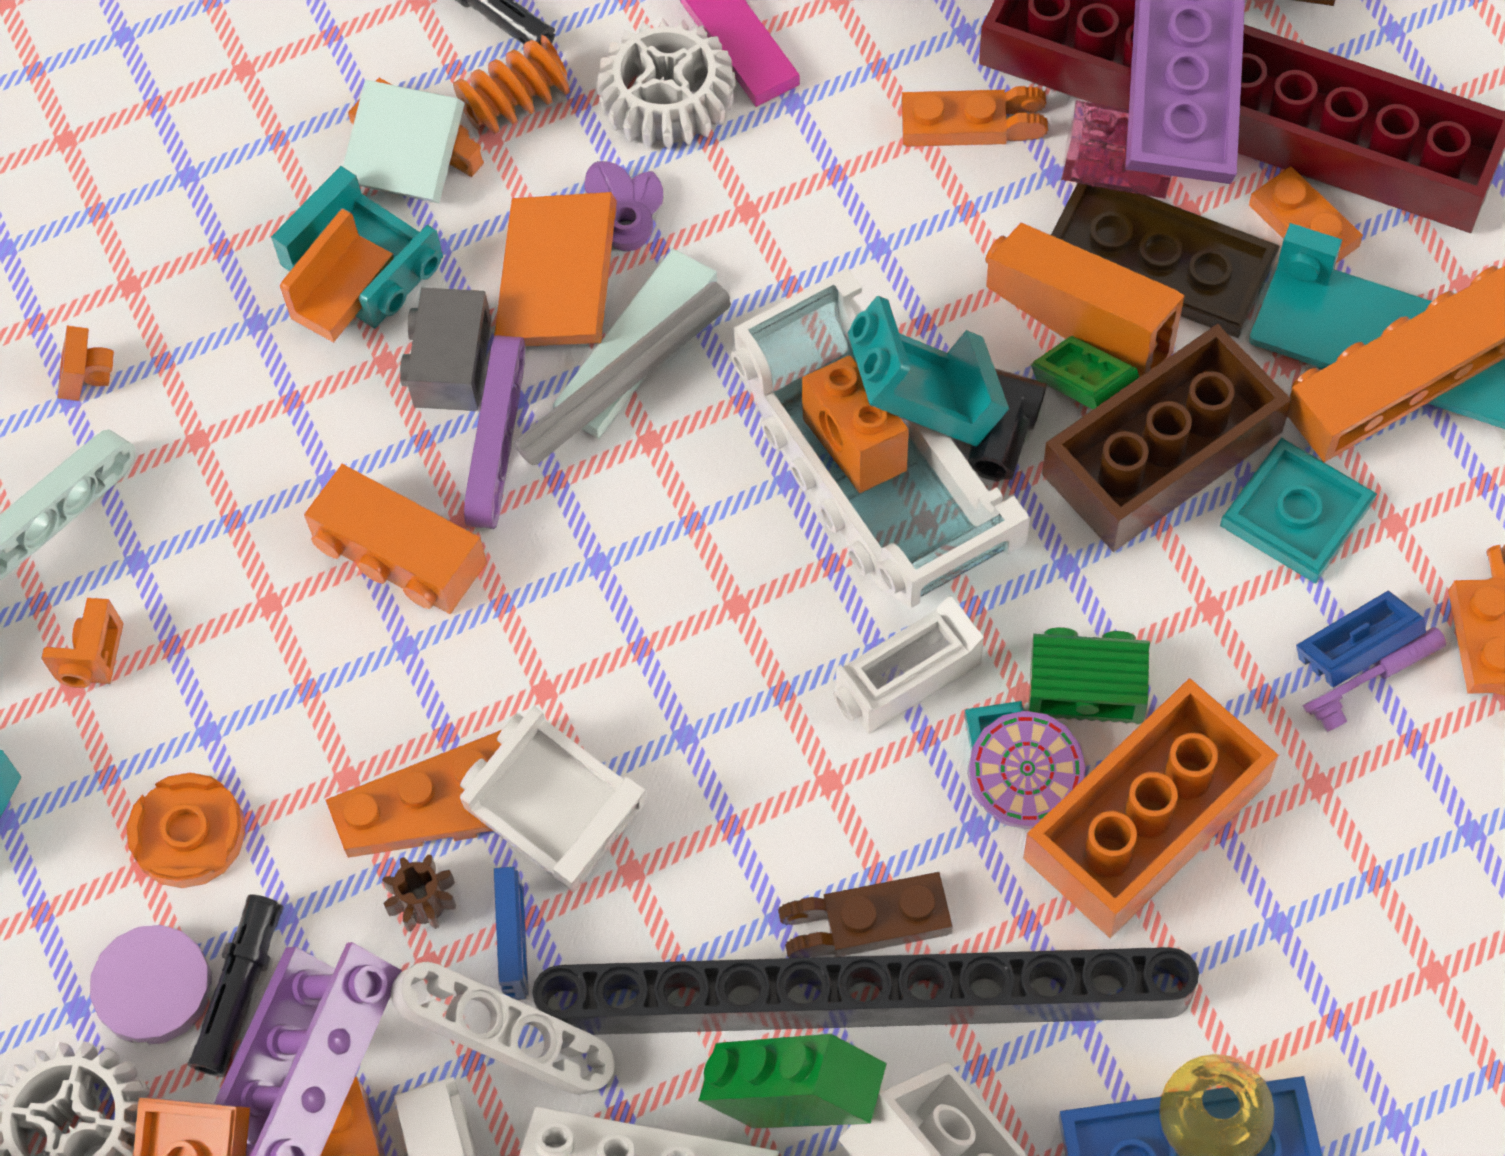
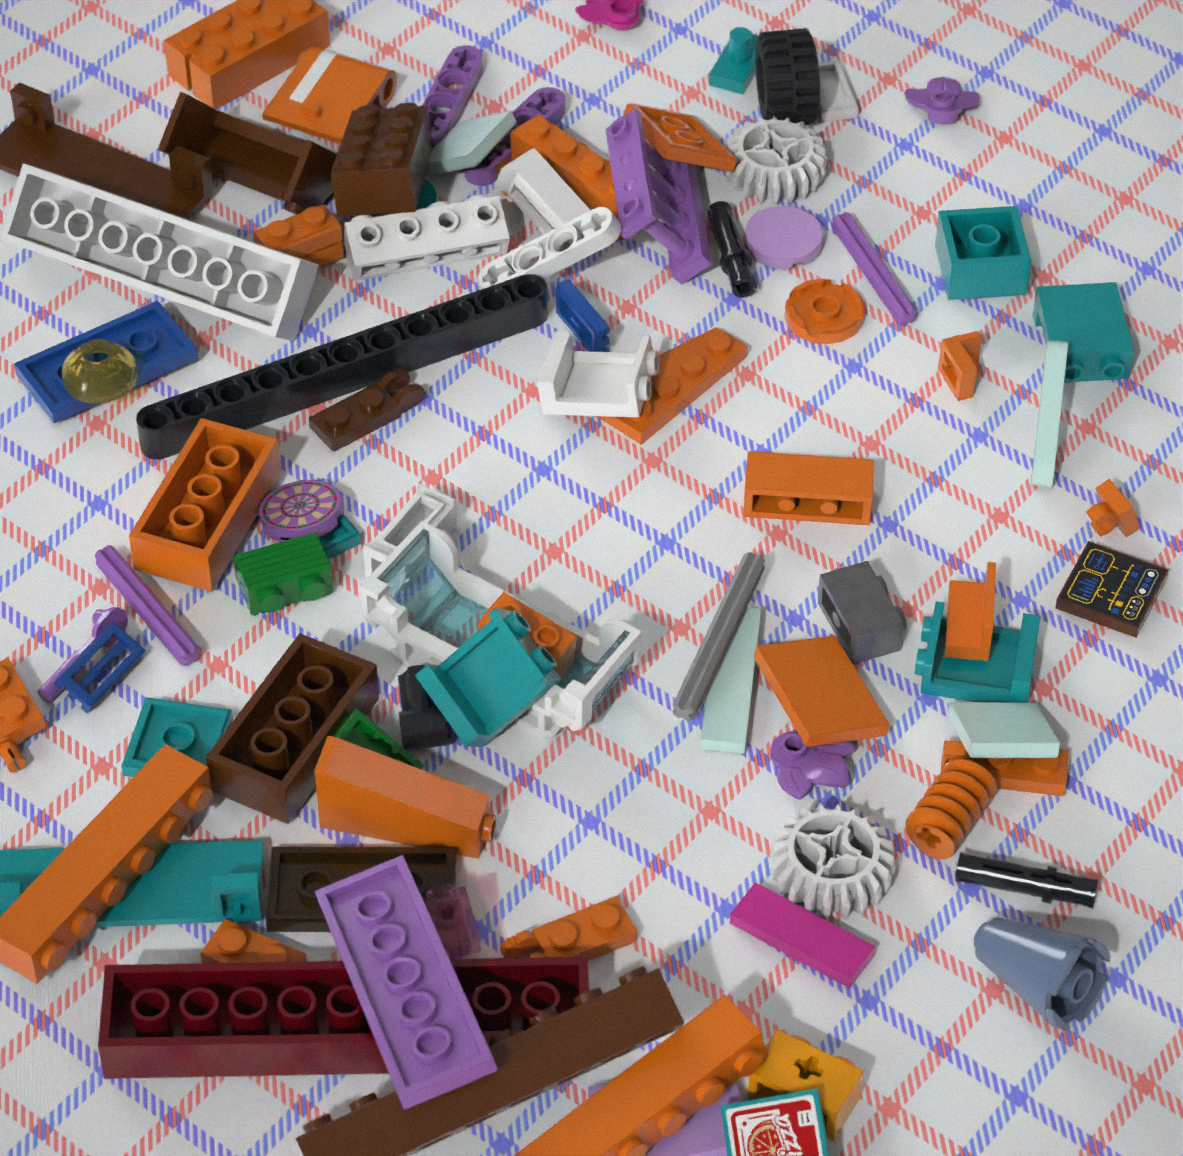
camera: 150 degrees right, 15 degrees down
reddish brown gear [382,854,457,932] -> none
medium lavender beam [464,335,525,529] -> none
green brick [698,1034,887,1129] -> none
none -> medium lavender axle [95,545,200,666]
none -> medium lavender axle [832,212,917,325]
none -> tile [1055,541,1169,638]

